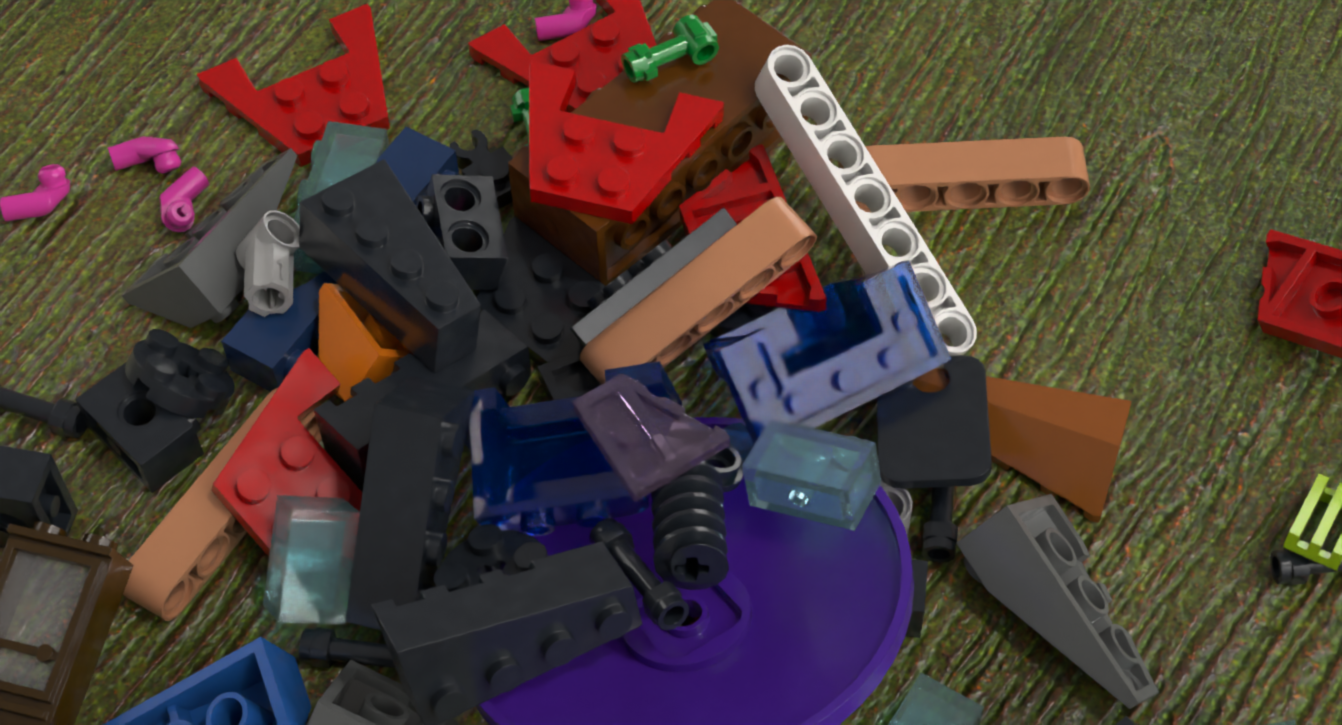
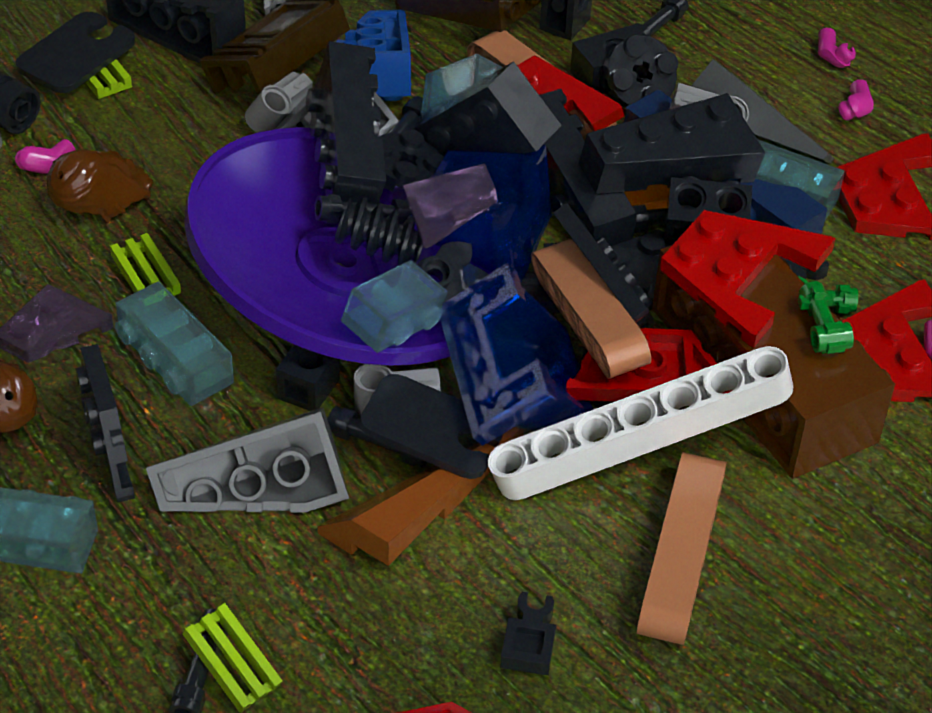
camera: 105 degrees right, 10 degrees down
dark pink arm [159,167,209,232] -> none
none -> black plate [500,592,556,676]

